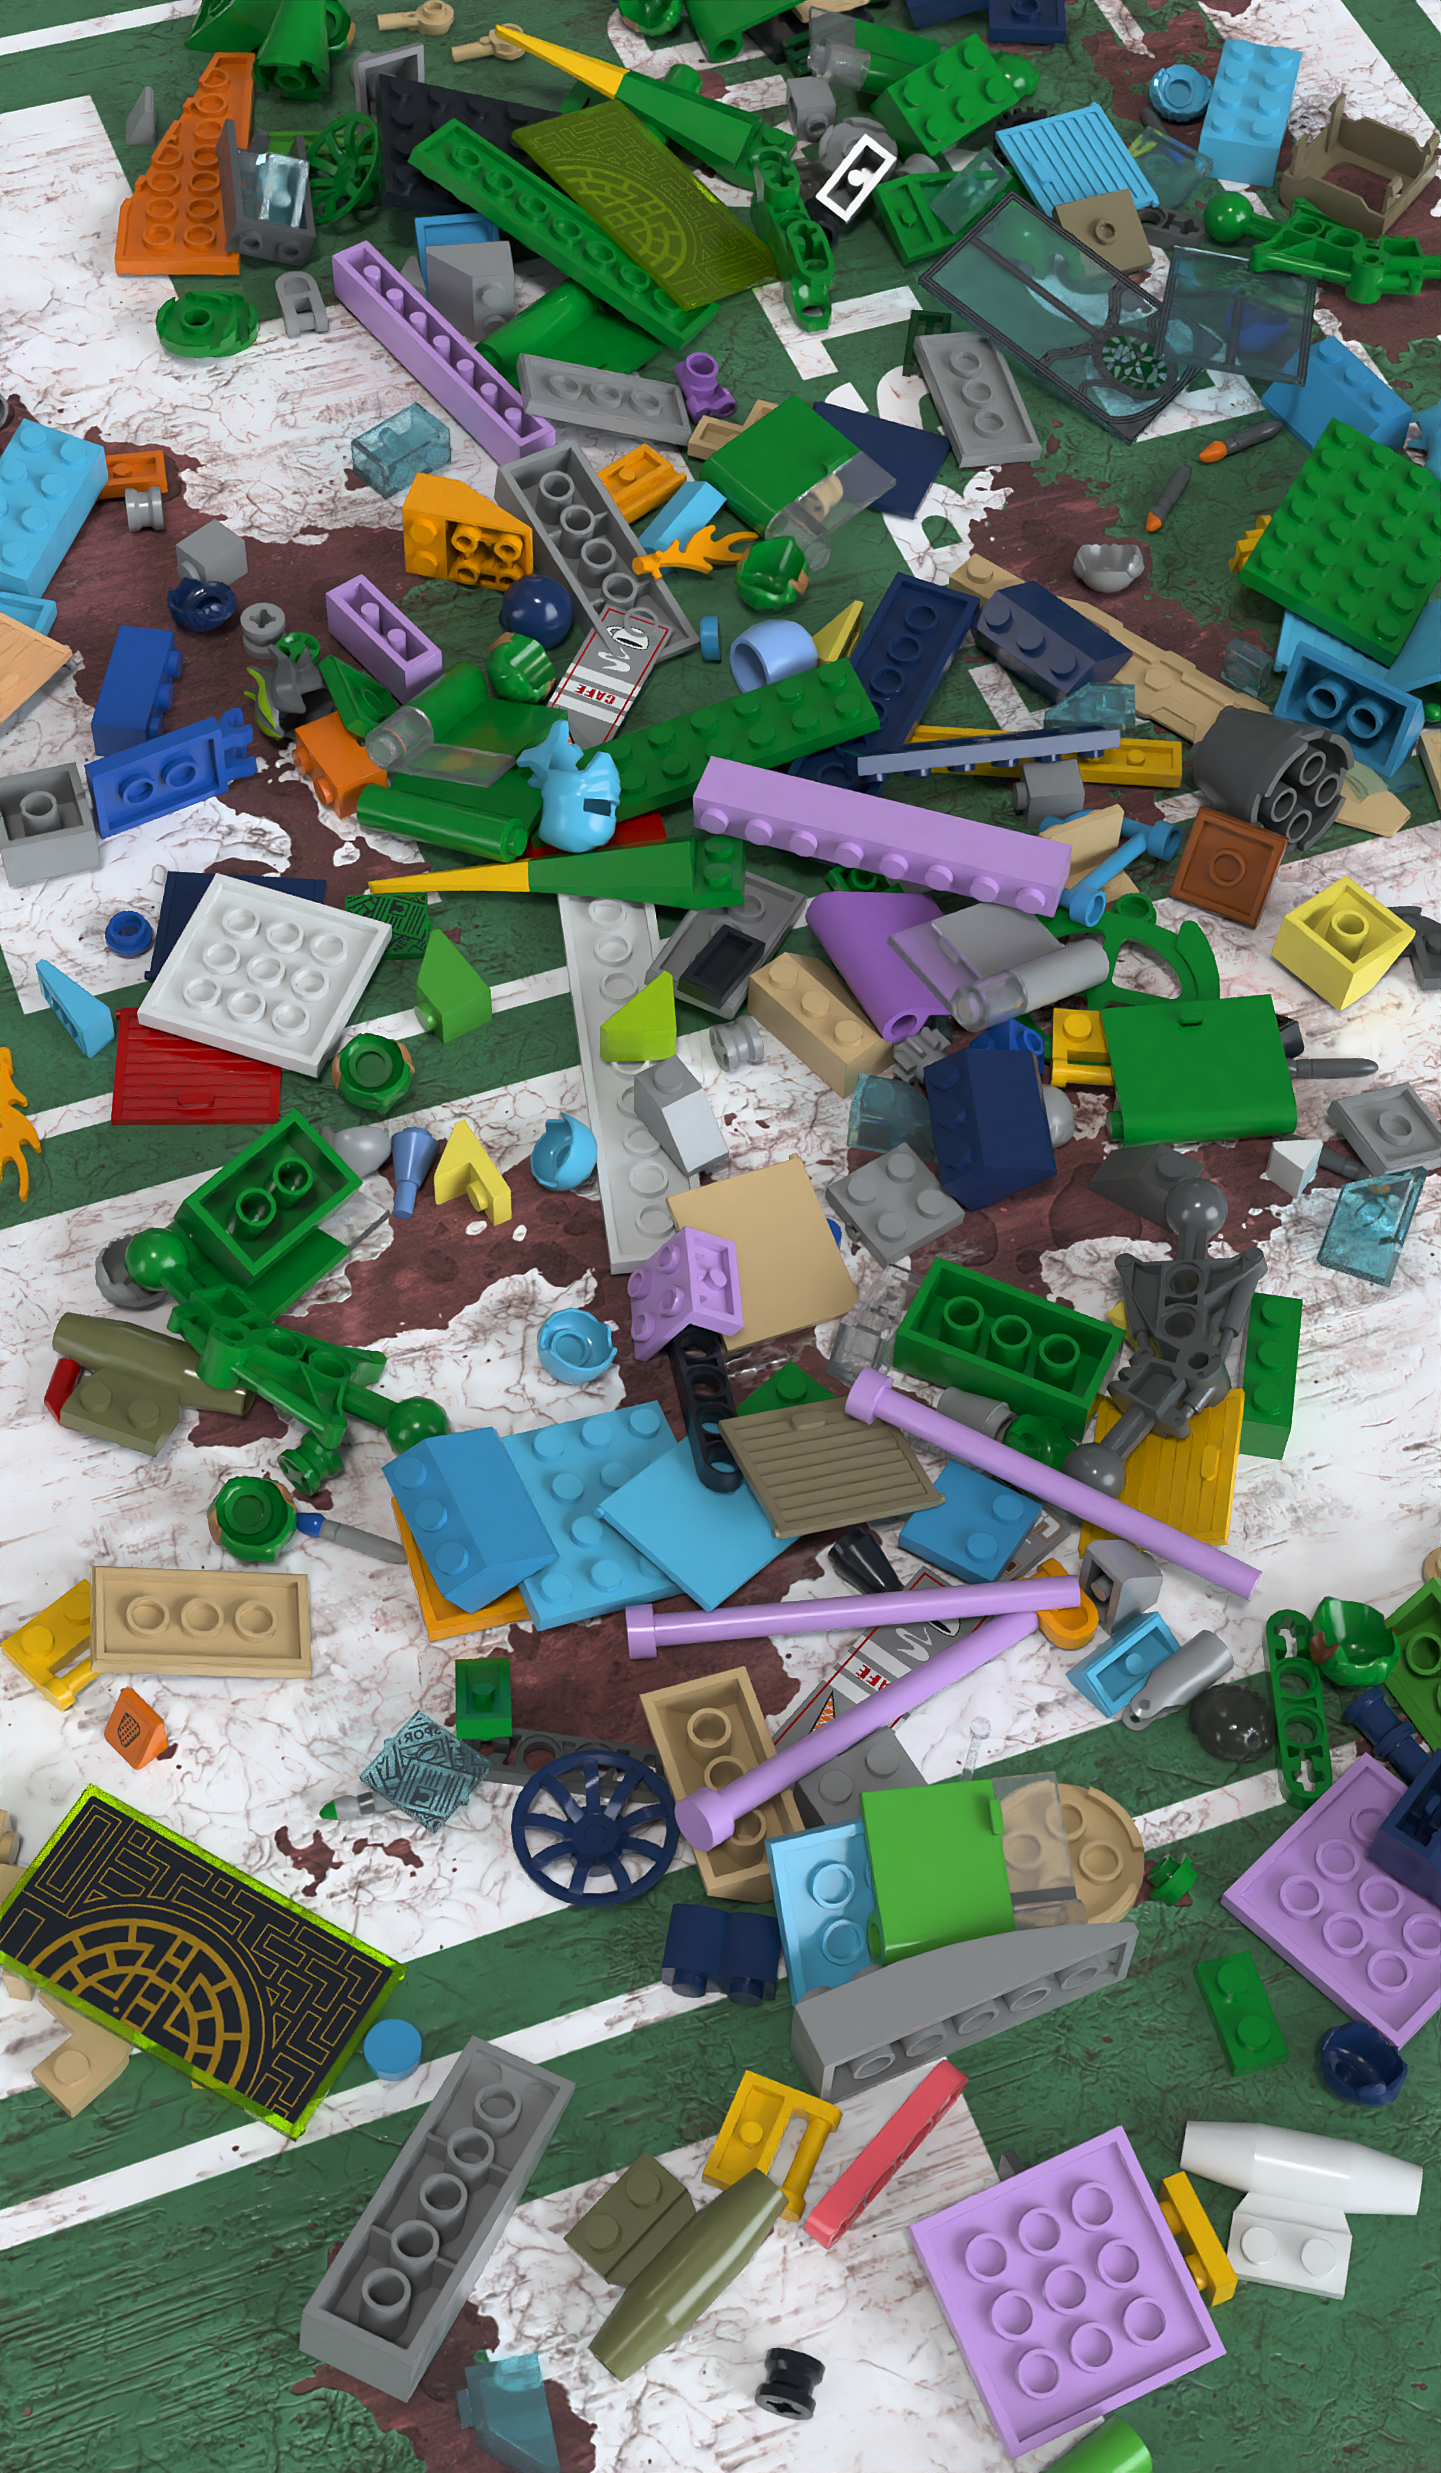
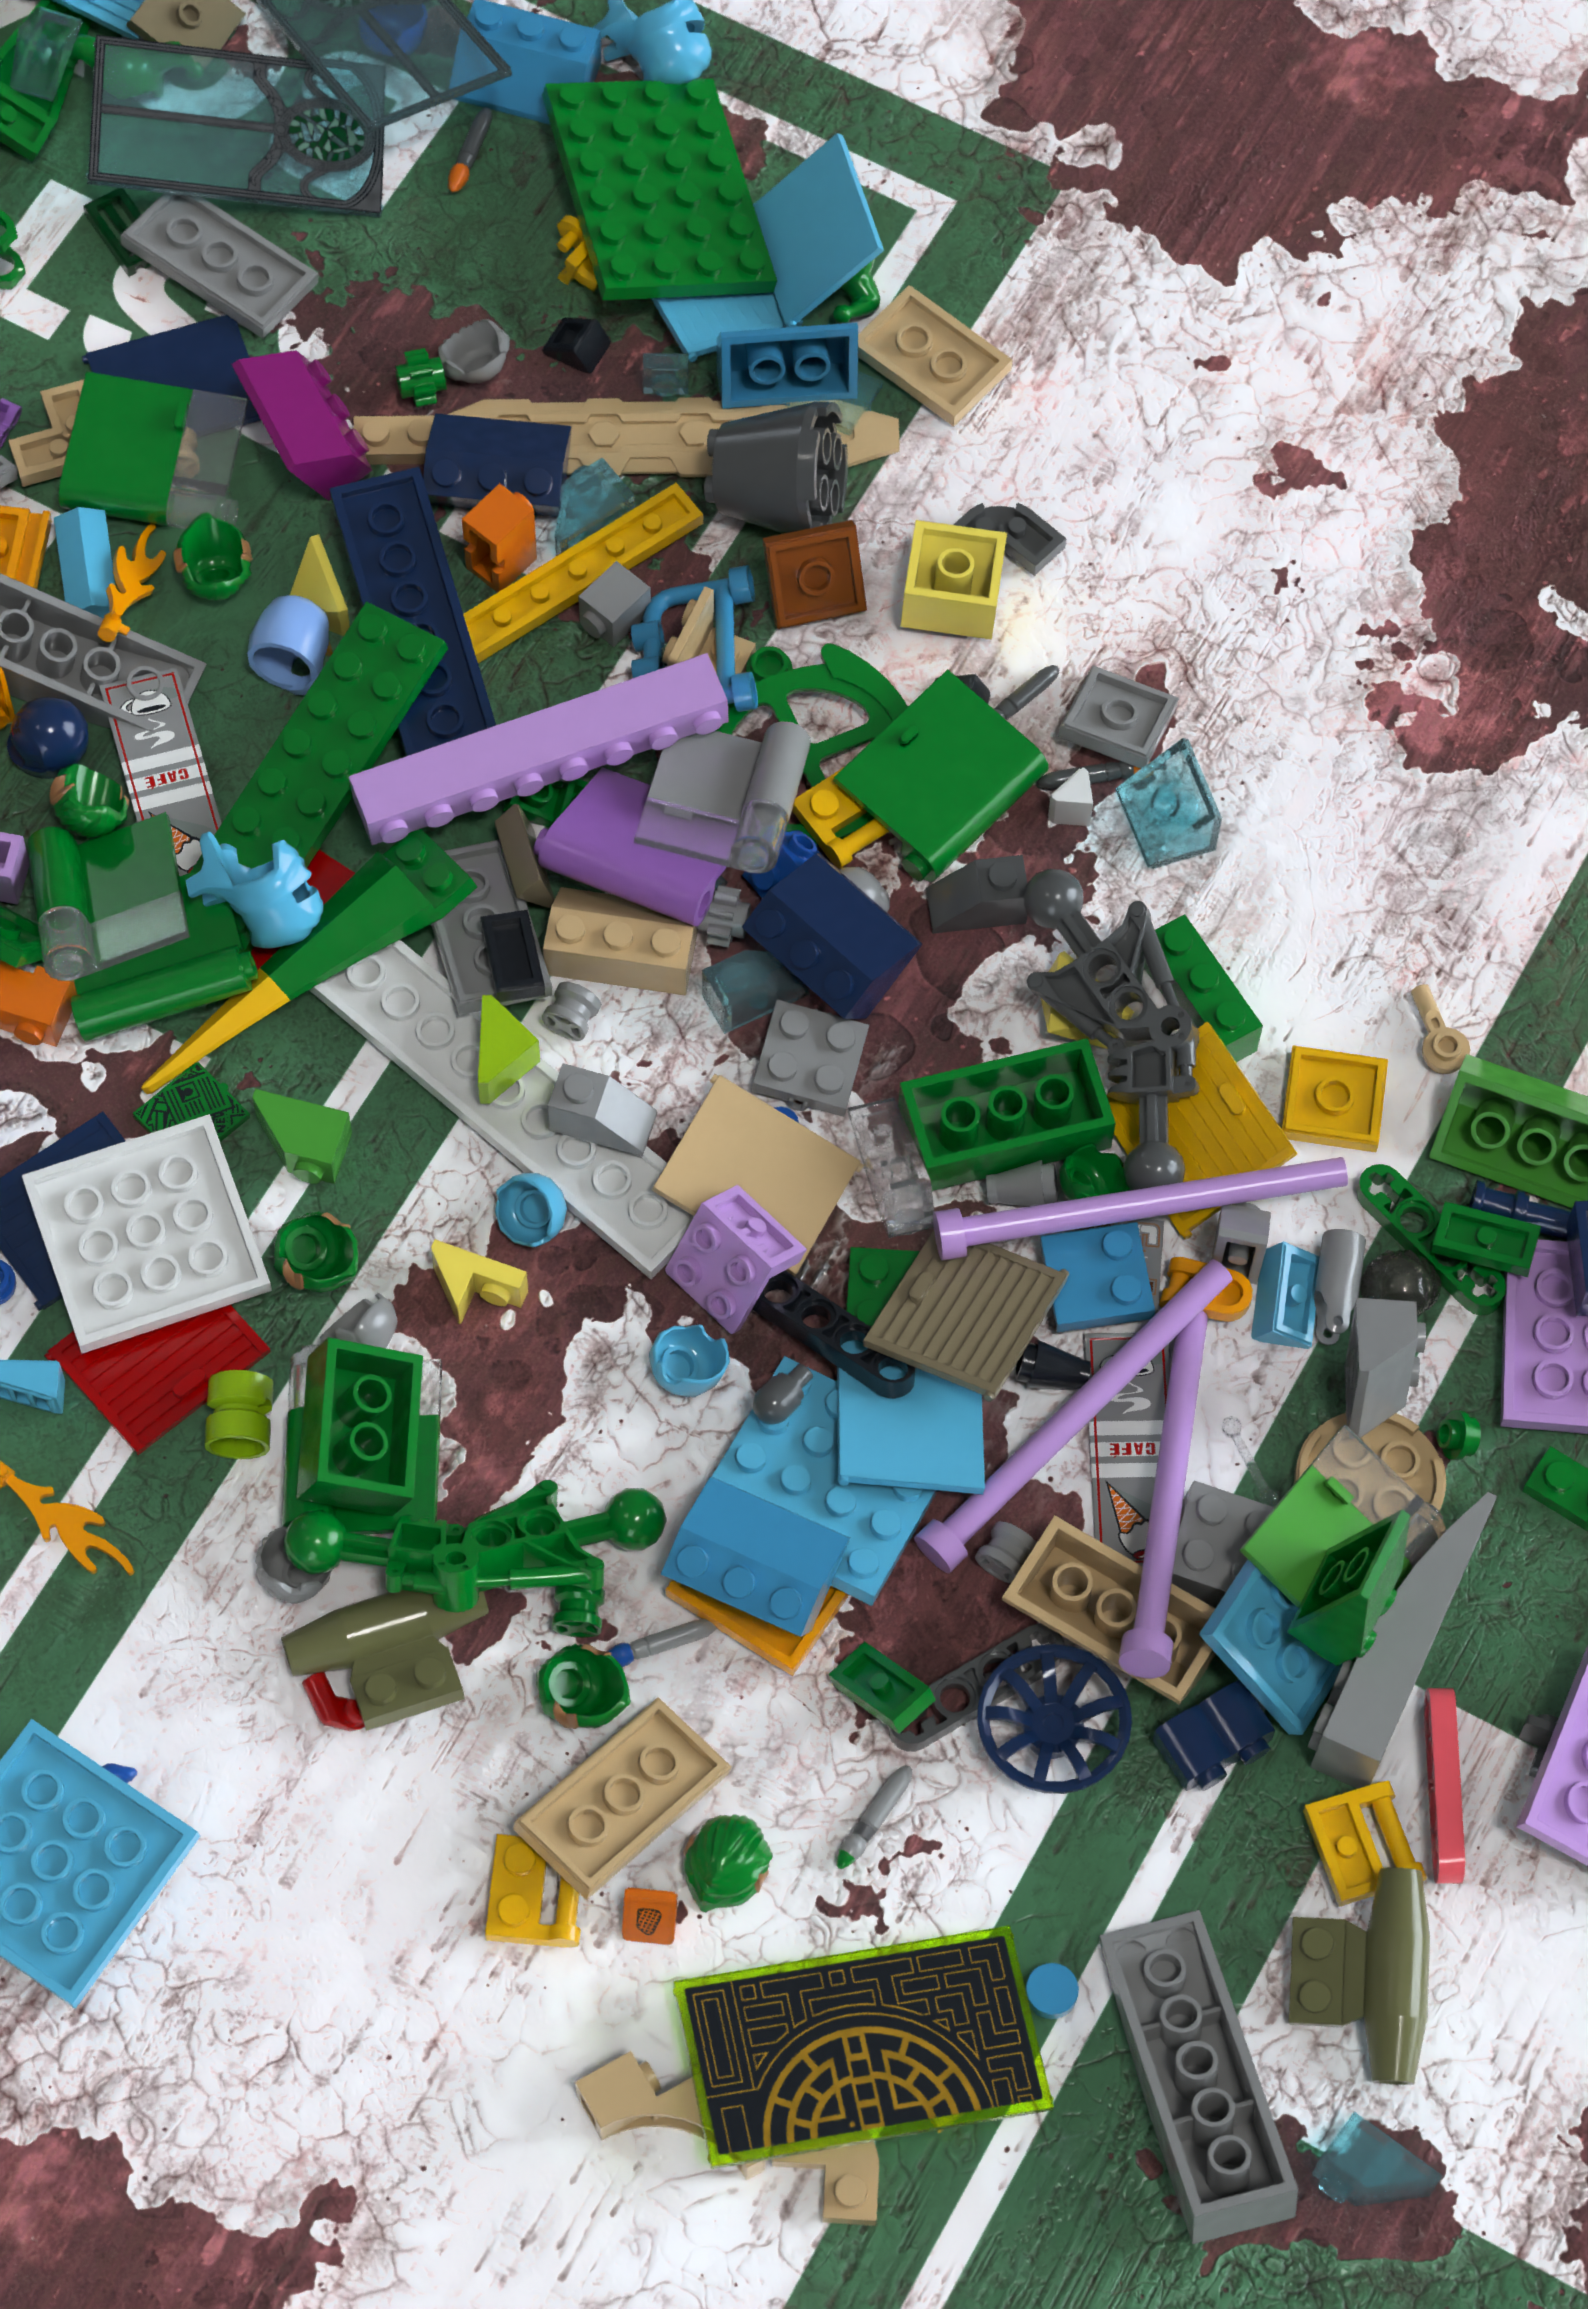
camera: 40 degrees left, 10 degrees up
clear light blue piece [359,1710,493,1835] -> none
medium blue cone [391,1127,440,1219] -> none
dark azure tile [700,615,722,661] -> none
black wheel [754,2348,825,2420] -> none
plate [843,723,1120,782] -> none
dark grey piece [1146,464,1192,532] -> none
green hair [1308,1596,1402,1689] -> none
none -> lime wheel [204,1370,274,1459]
none -> magenta slope [232,350,373,501]
none -> green gear [395,348,447,408]
none -> orange brick [462,483,537,593]
none -> dark tan slope [494,804,555,908]
none -> black slope [542,317,611,373]
none -> green hair [683,1814,773,1913]
none -> dark grey cylinder [753,1364,813,1424]
none -> light grey wheel [975,1521,1036,1584]
none -> yellow tile [1281,1045,1388,1152]
none -> green slope [1287,1509,1410,1666]
none -> light grey slope [1344,1298,1426,1440]
none -> green plate [1432,1201,1541,1277]

